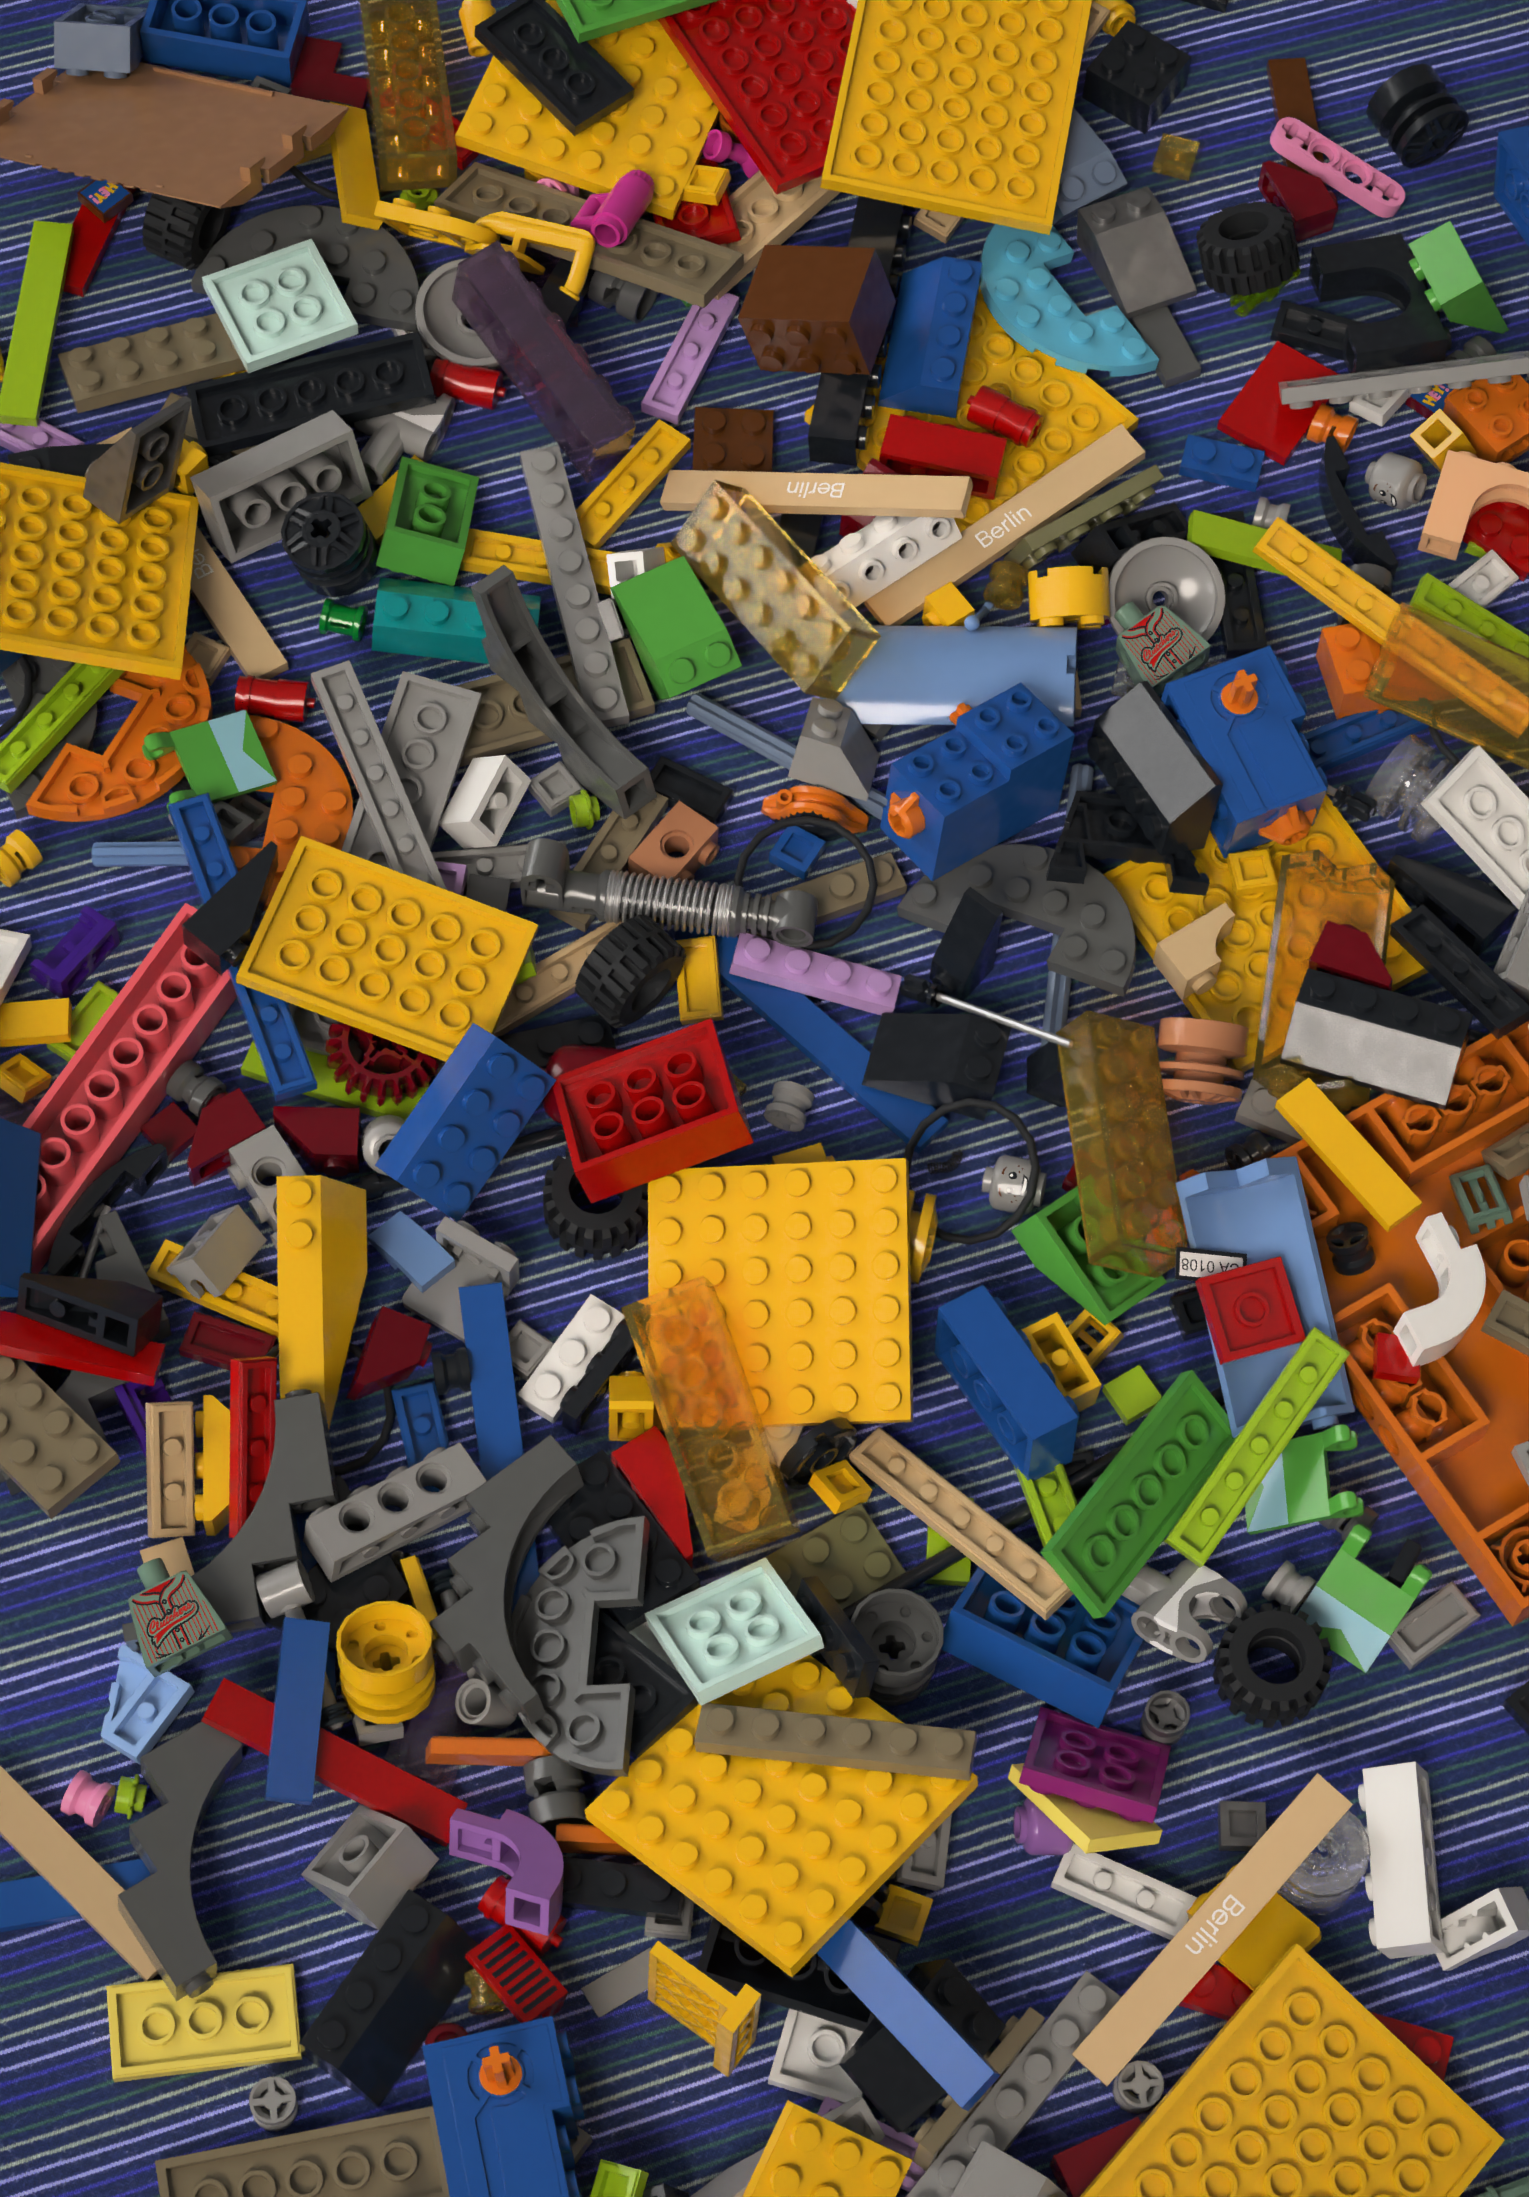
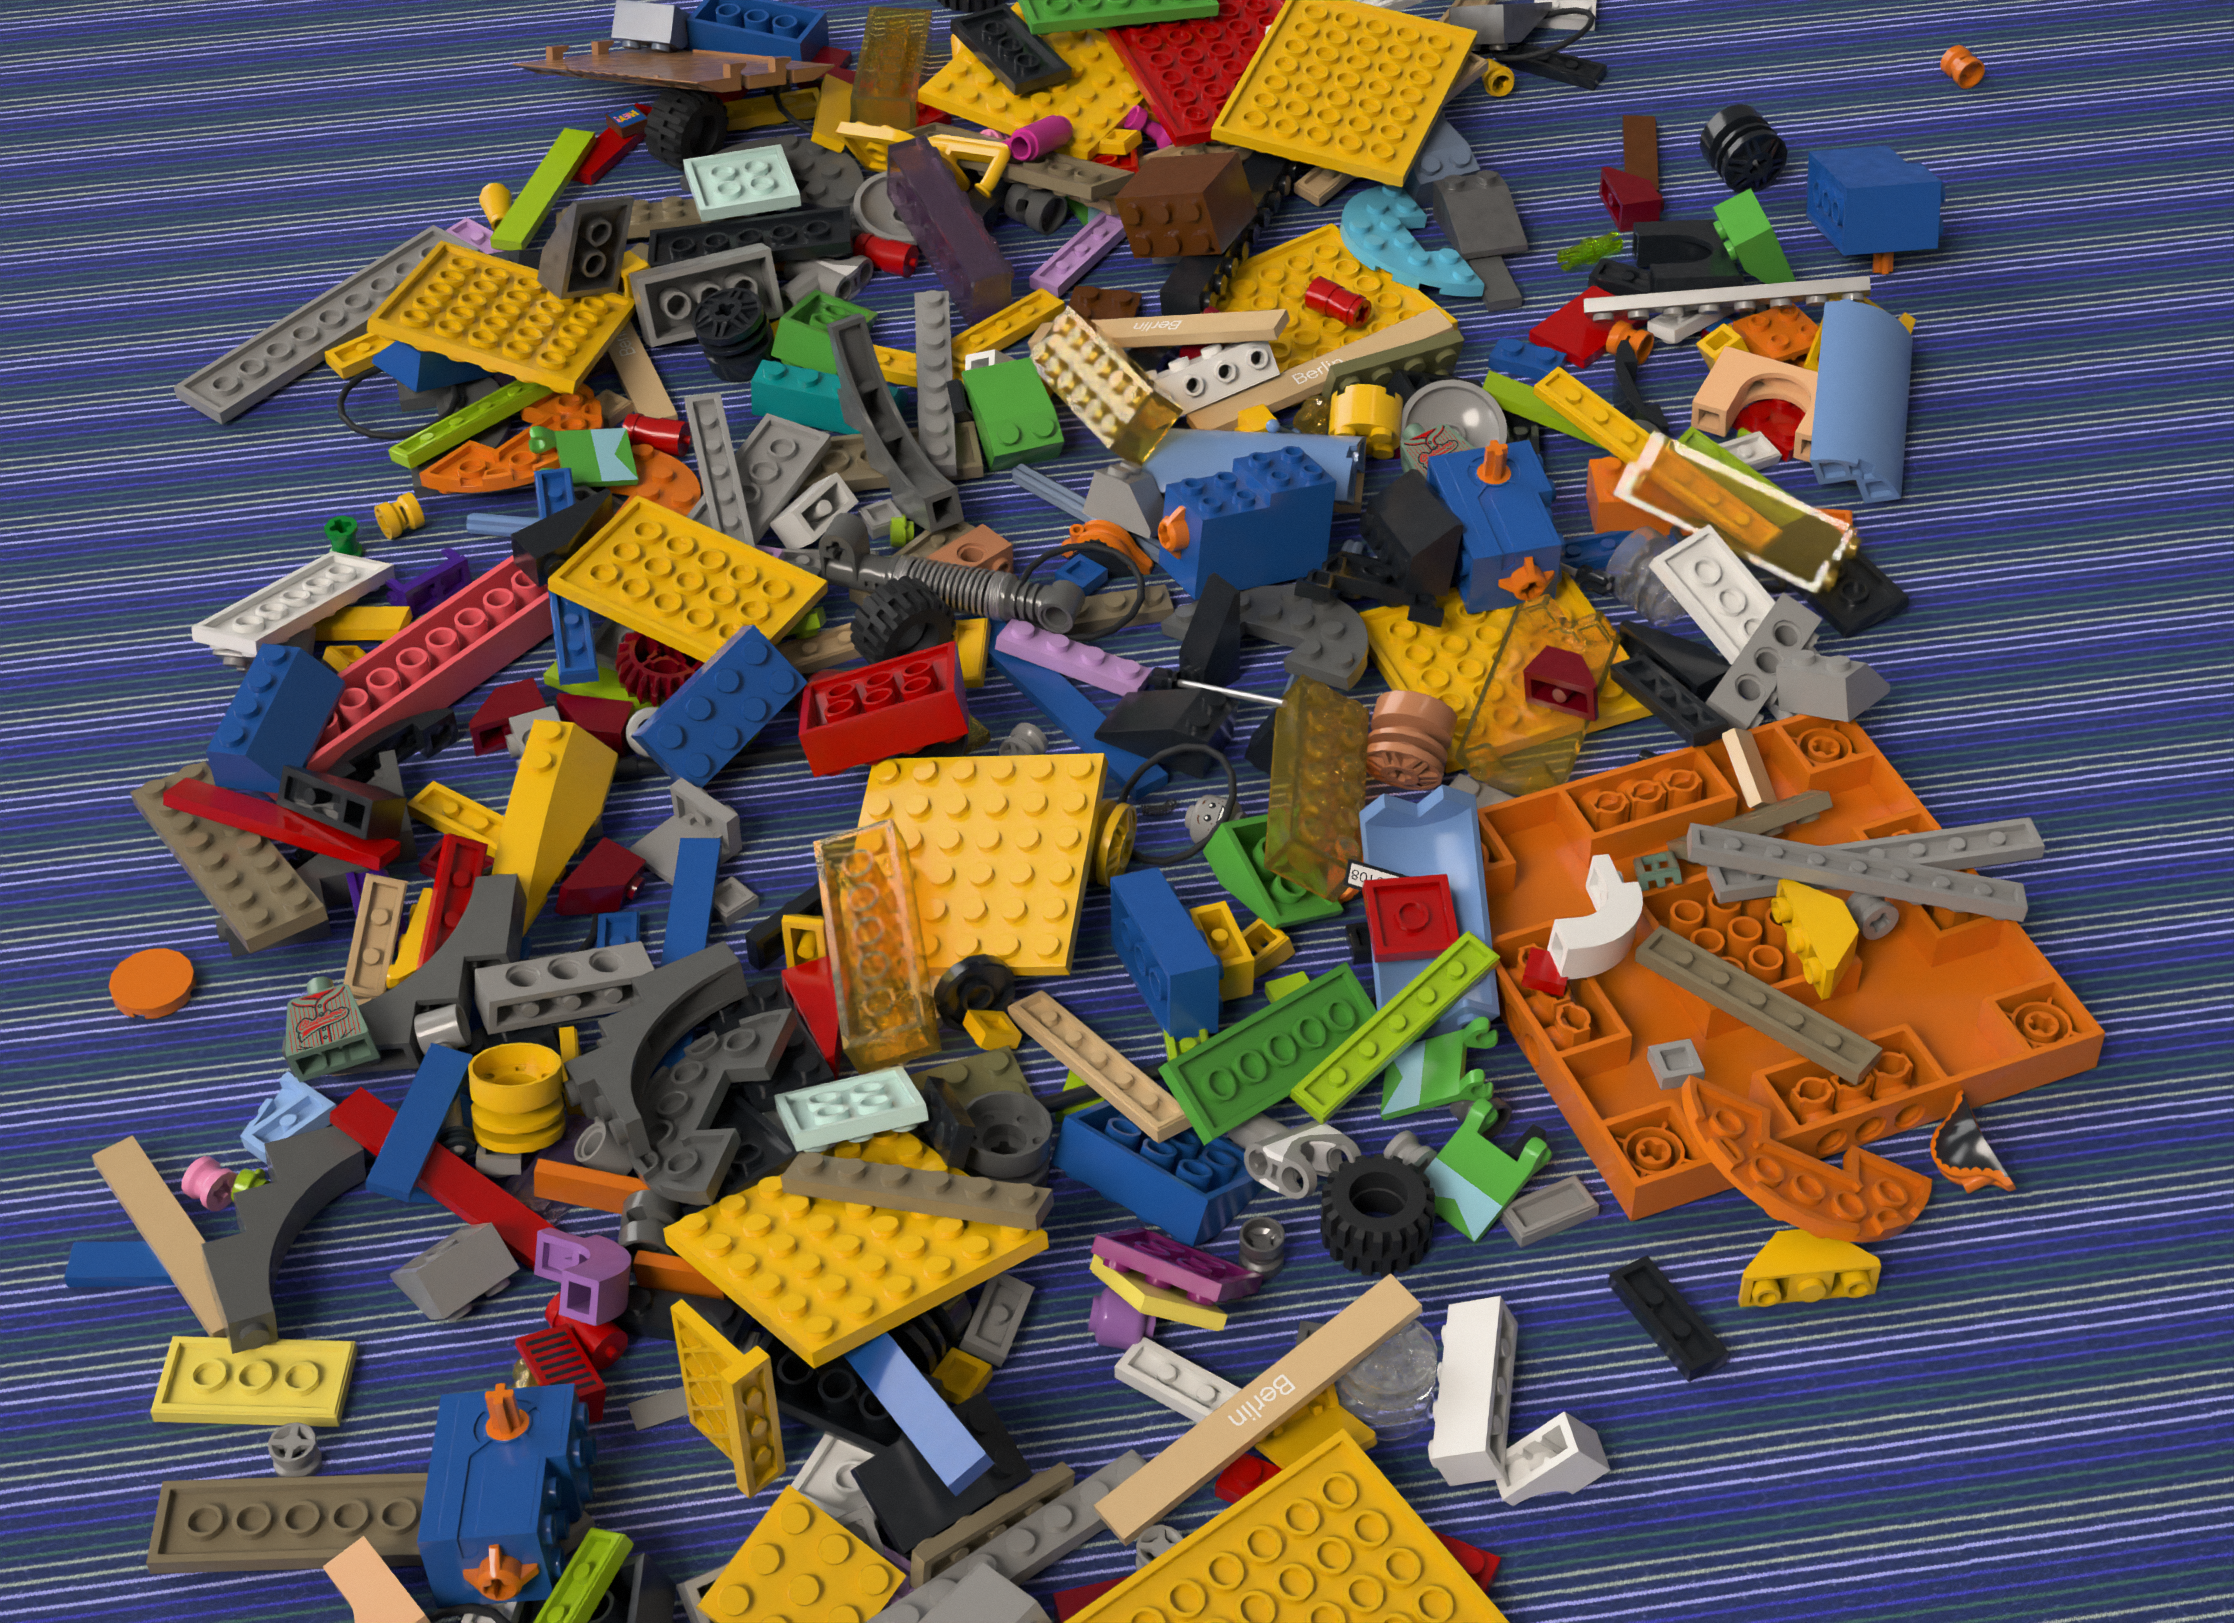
camera: 15 degrees right, 20 degrees down
dark red tile [140,1102,197,1162] -> none
dark grey wheel [166,1059,226,1118] -> none
light grey hinge [166,1205,267,1299] -> none
black slope [299,1889,478,2108] -> none
green bush [319,598,368,642] -> none
medium blue slope [367,1211,456,1293] -> none
black wheel [431,1347,472,1396] -> none
white plate [517,1294,627,1424] -> none
black tyre [543,1149,648,1260] -> none
black tile [650,755,734,825] -> none
blue slope [878,256,982,418] -> none
red brick [879,414,1007,500] -> none
black brick [1082,20,1191,134] -> none
clear yellow plate [1152,133,1200,181] -> none
tan arch [1153,903,1235,1000] -> none
black tyre [1196,202,1300,296] -> none
yellow tile [1226,848,1278,896] -> none
bright pink beam [1270,117,1405,218] -> none
yellow tile [1275,1078,1422,1232] -> none
slope [1280,968,1473,1110] -> none
black wheel [1326,1222,1376,1276] -> none
light grey head [1365,452,1427,510] -> none

